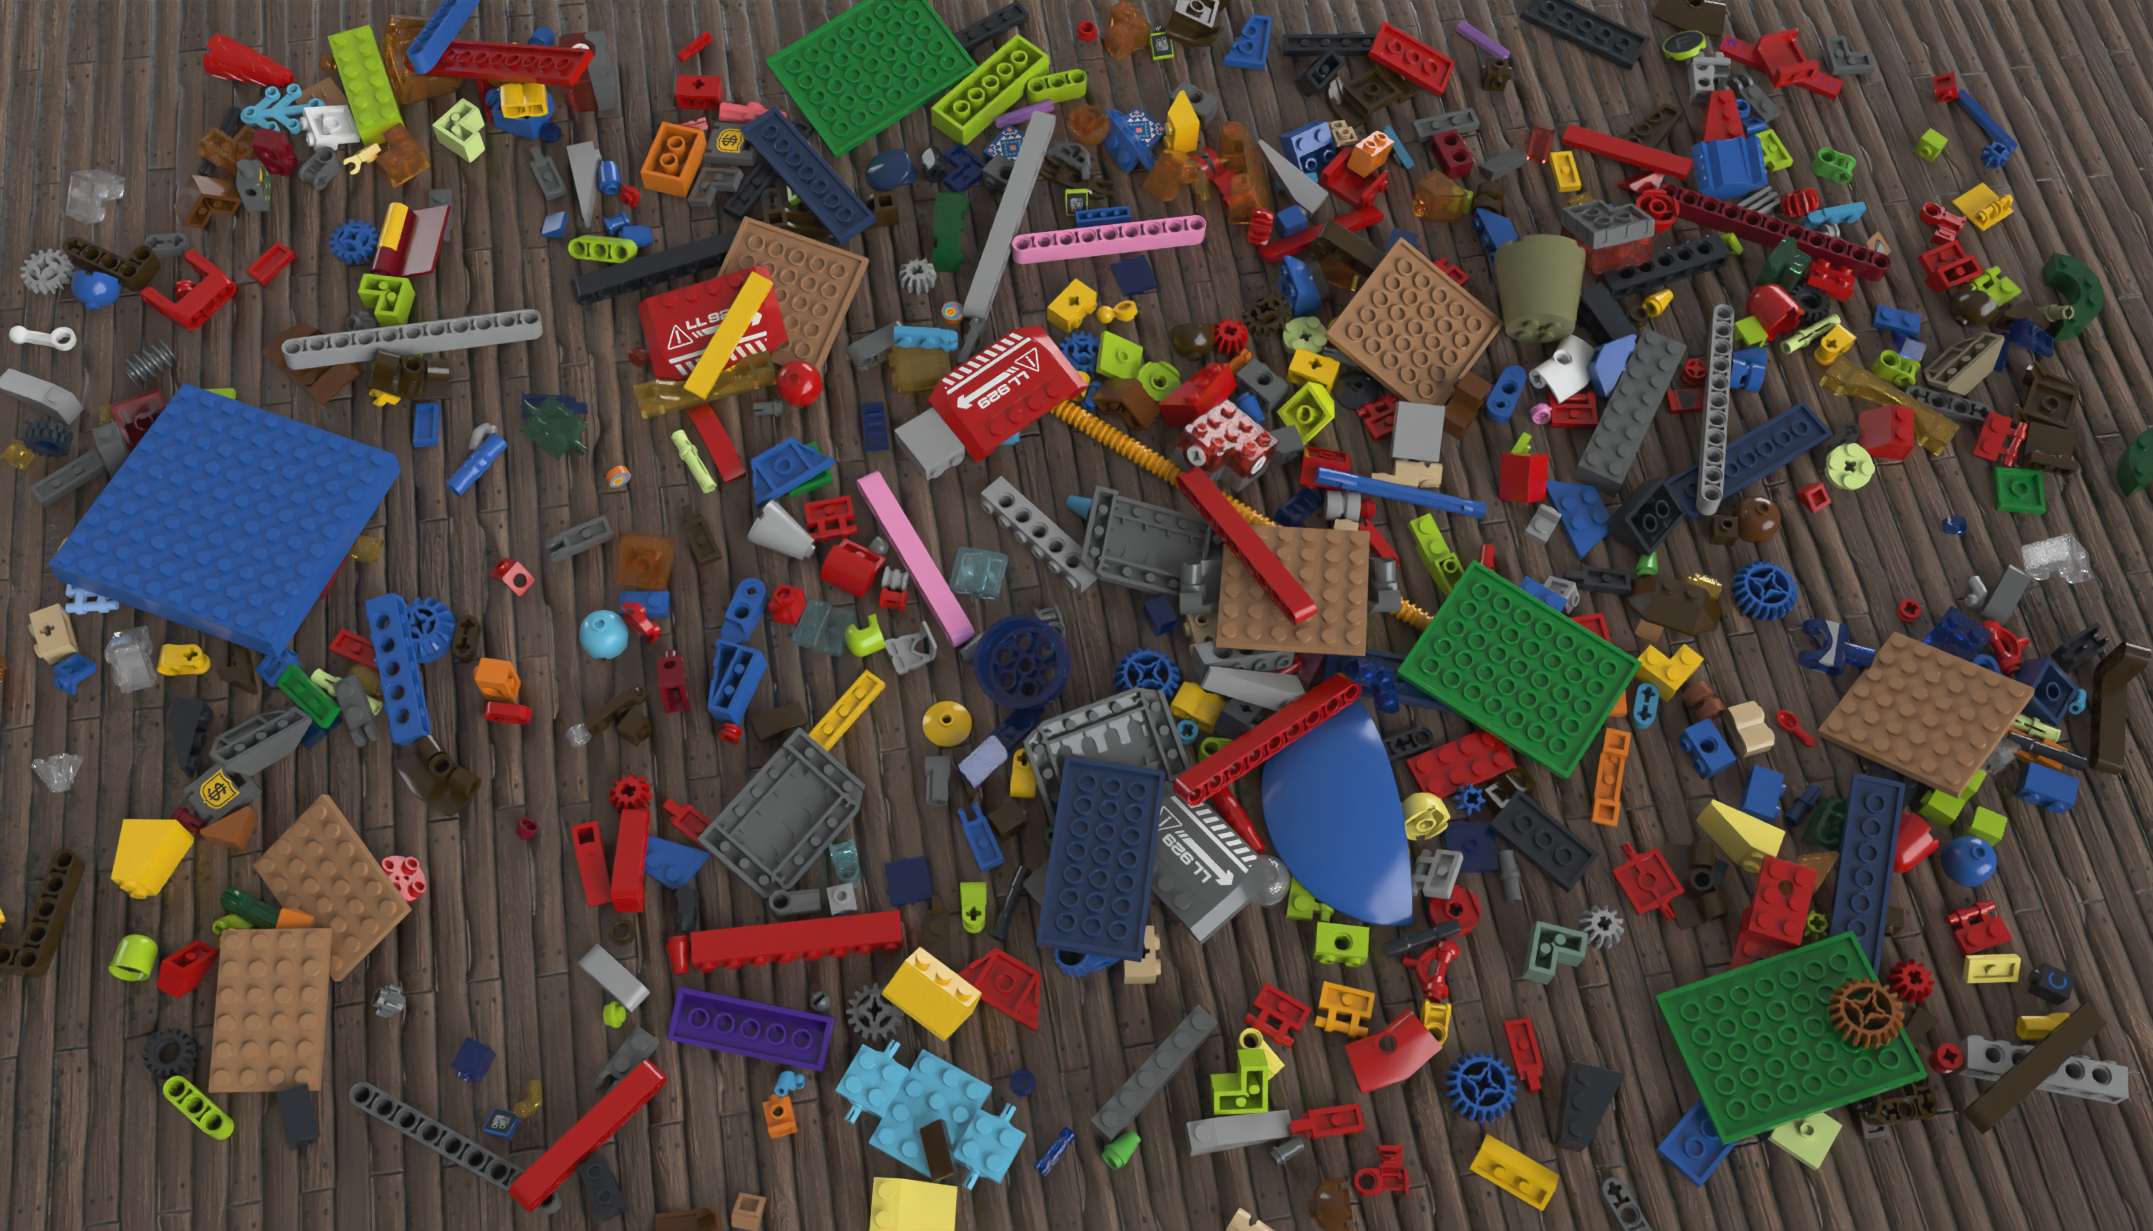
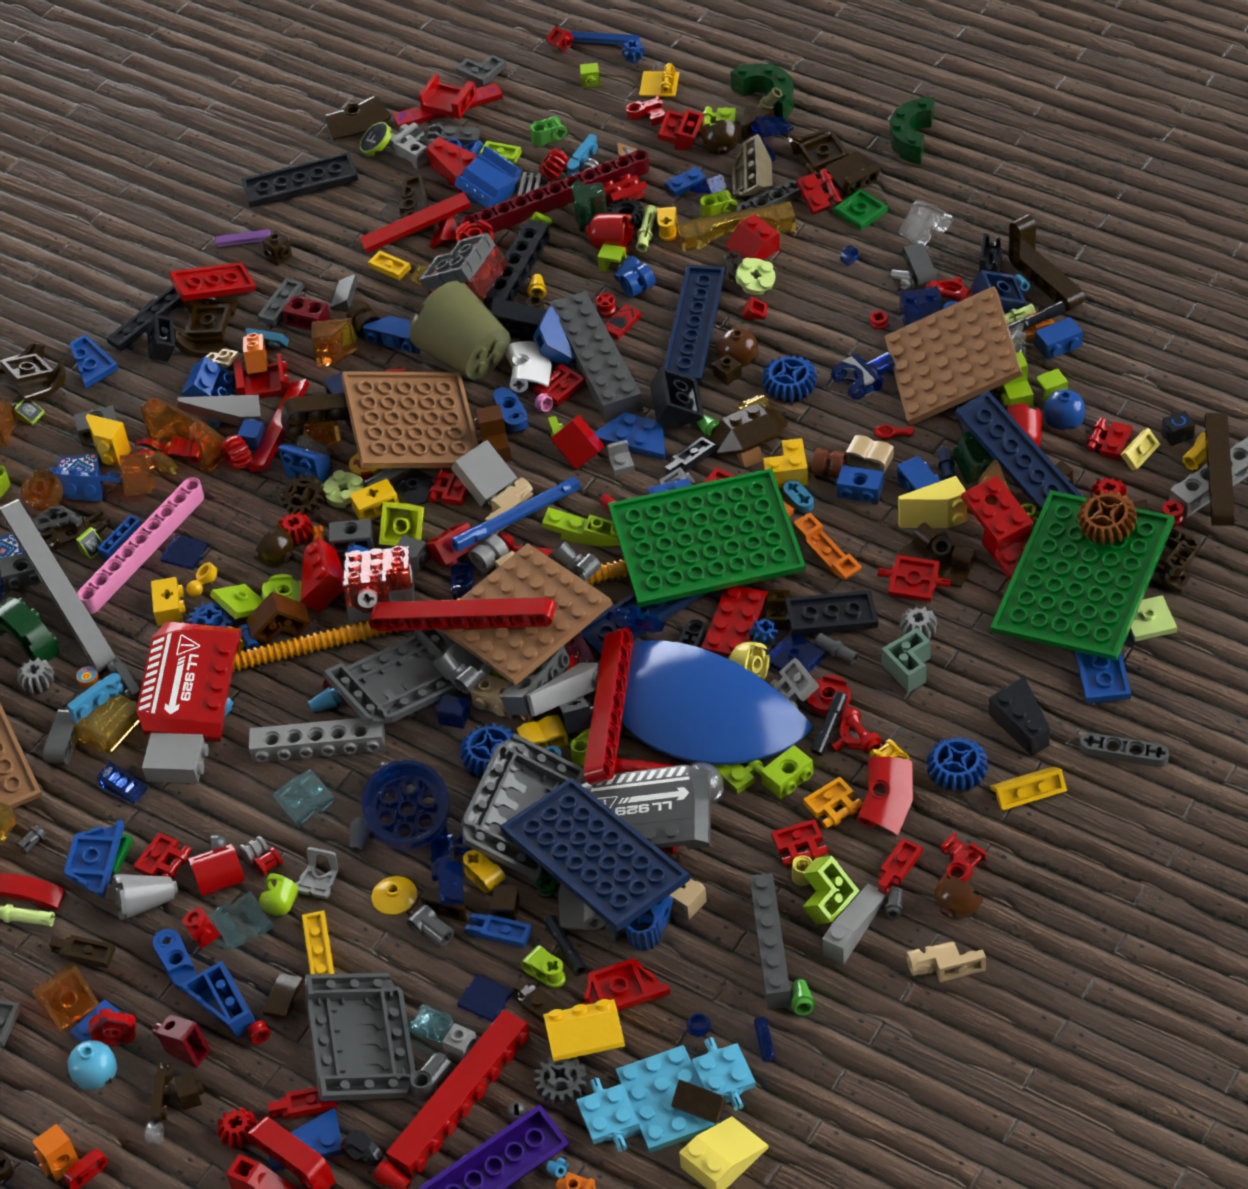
camera: 40 degrees left, 15 degrees down
red cylinder [776,360,823,408] -> none
bright pink beam [856,471,976,648] -> none
red hinge [1502,1017,1544,1094] -> none
clear red slope [1527,124,1555,164] -> none
light grey beam [1696,304,1734,515] -> none

